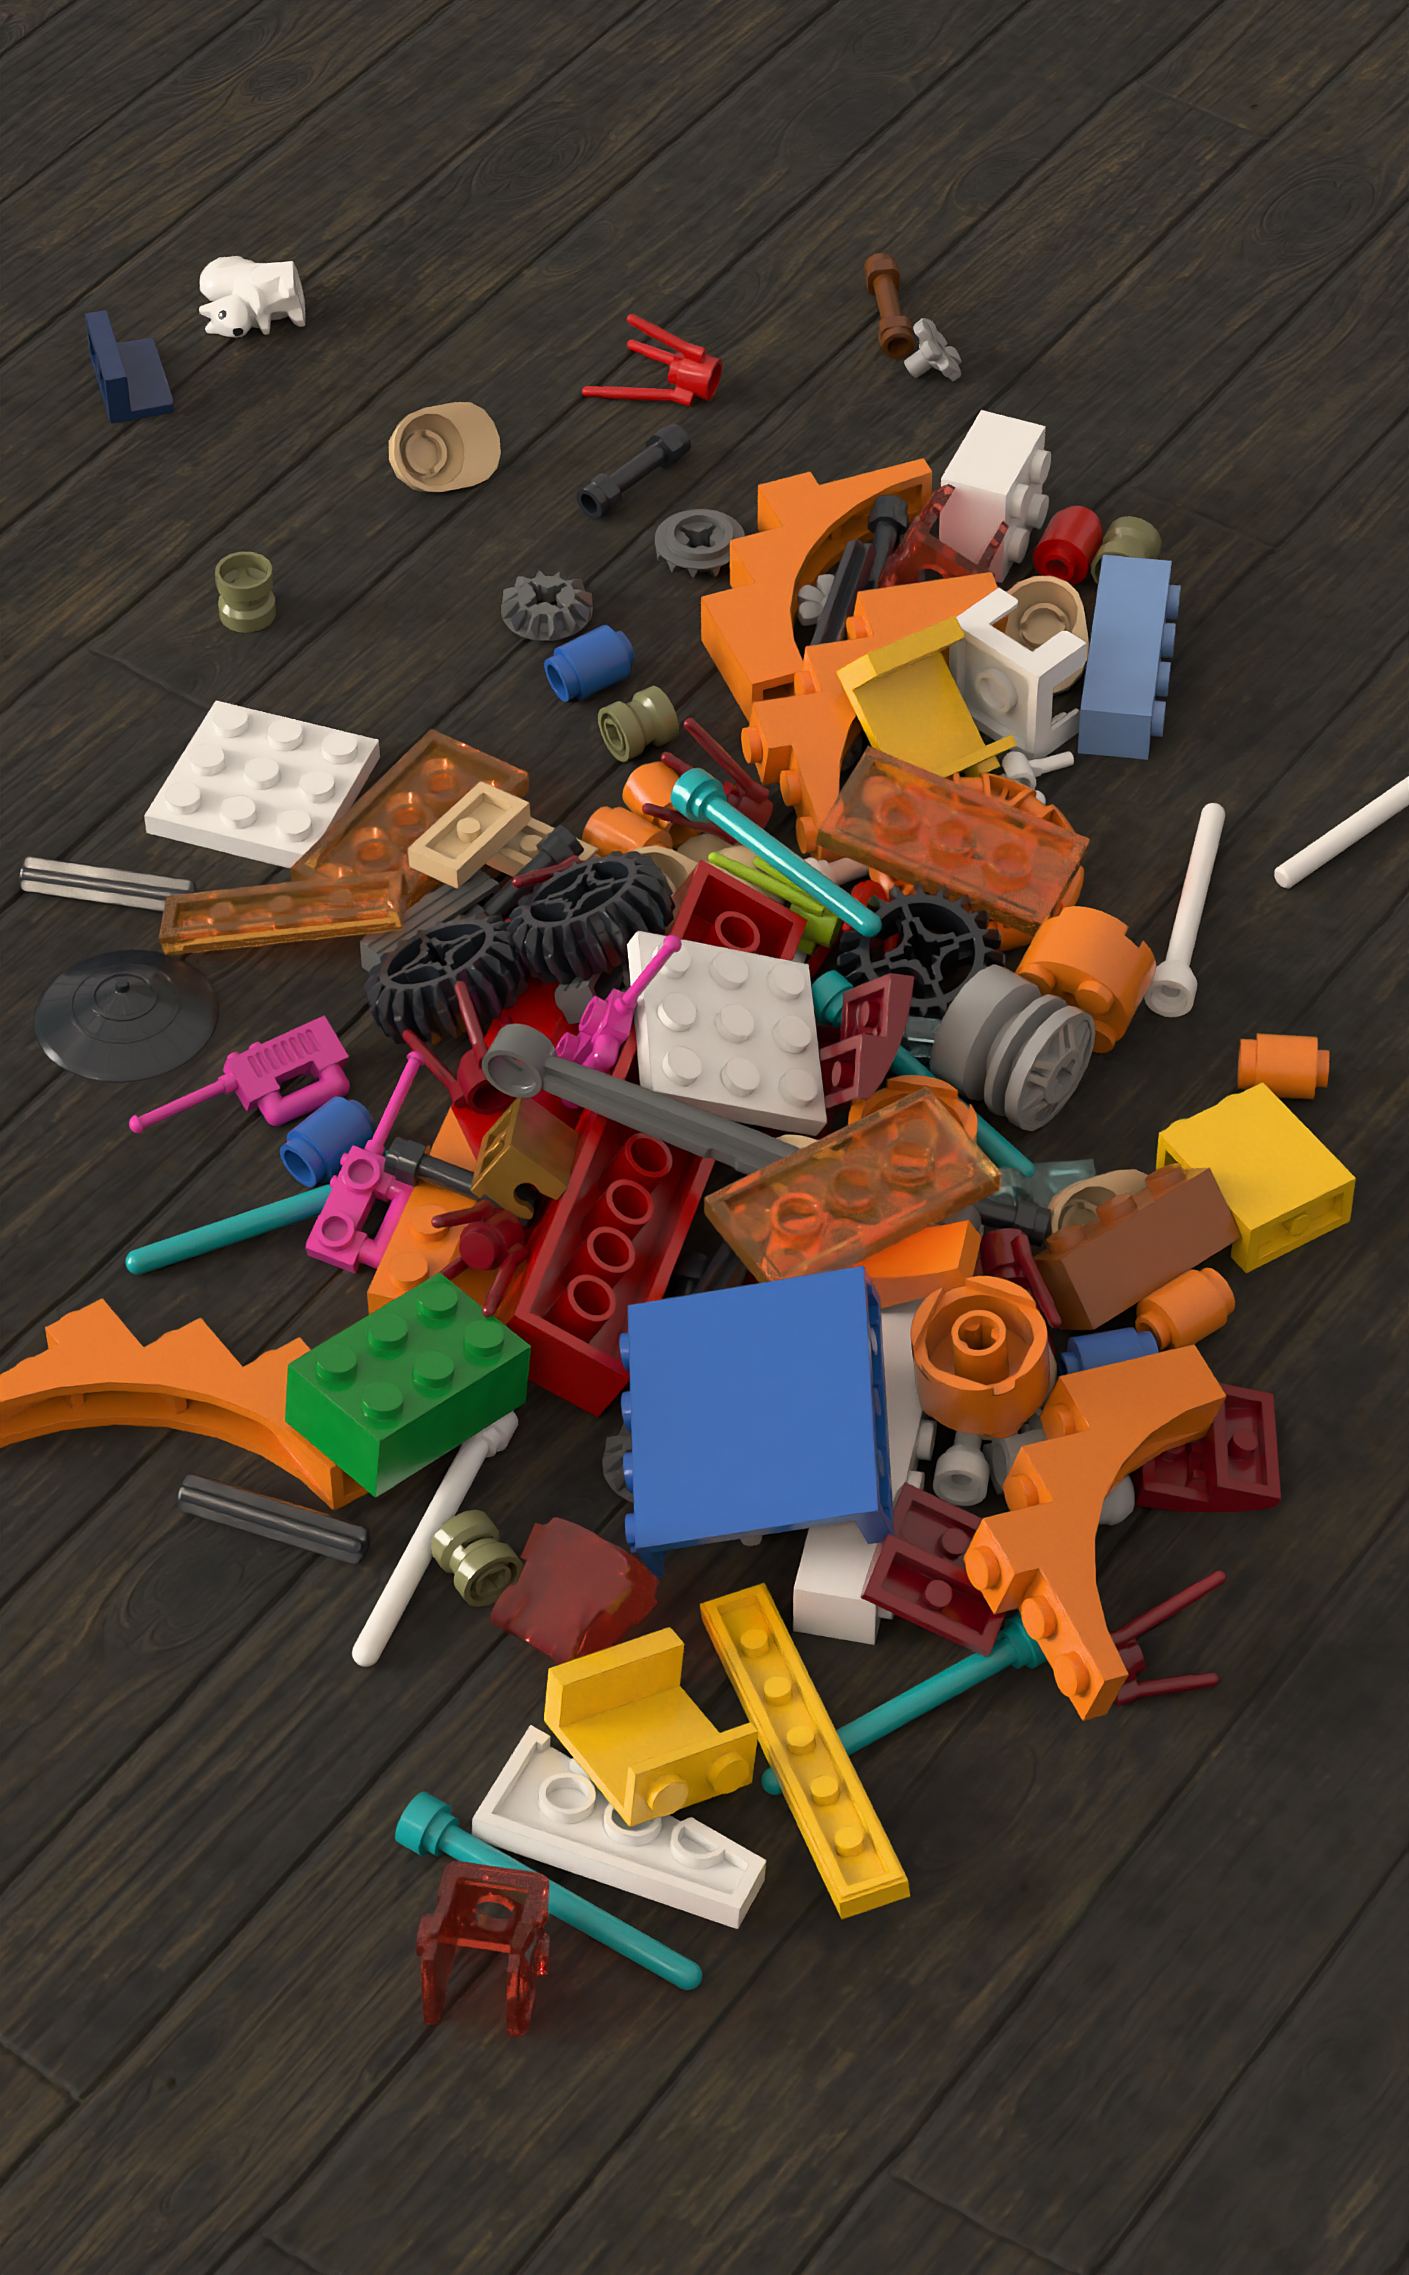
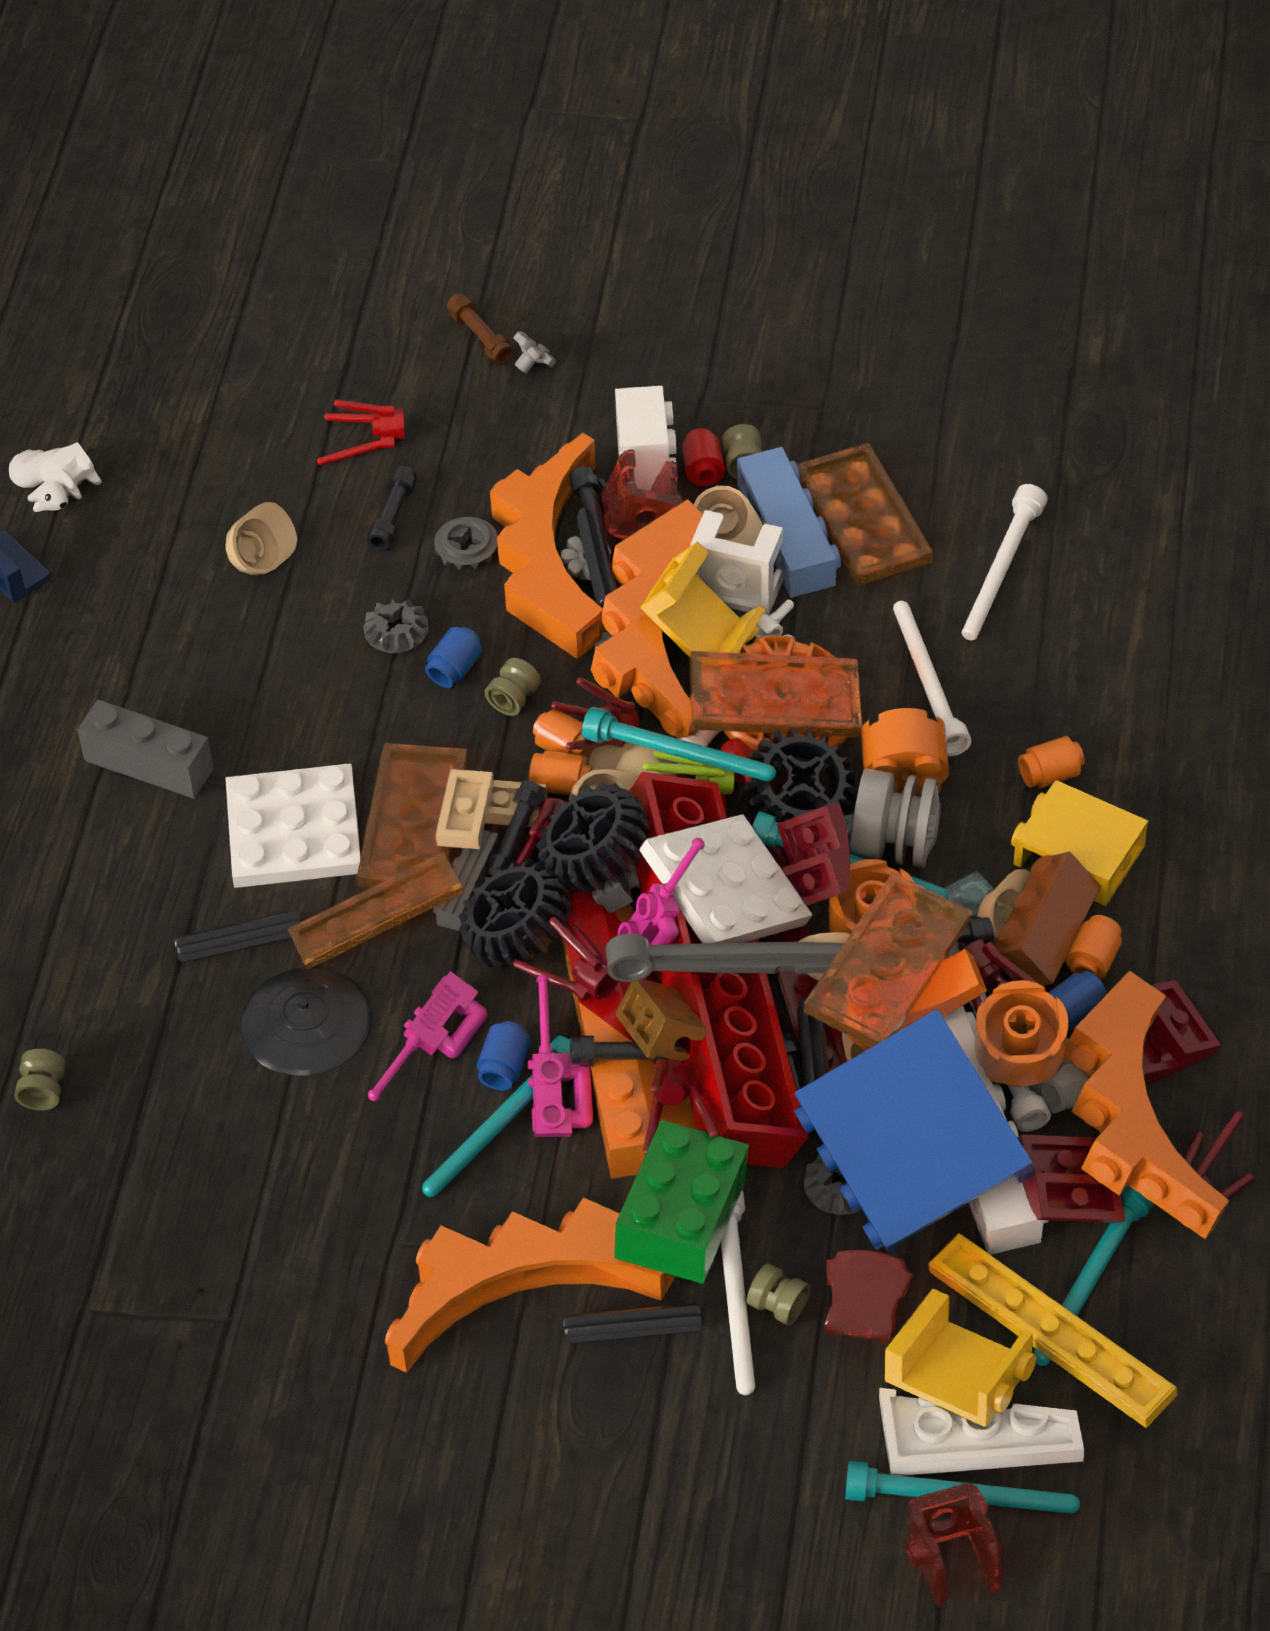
camera: 25 degrees left, 5 degrees up
olive wheel [215,552,276,633] -> none
none -> dark grey brick [77,699,214,799]
none -> clear orange plate [797,443,933,586]

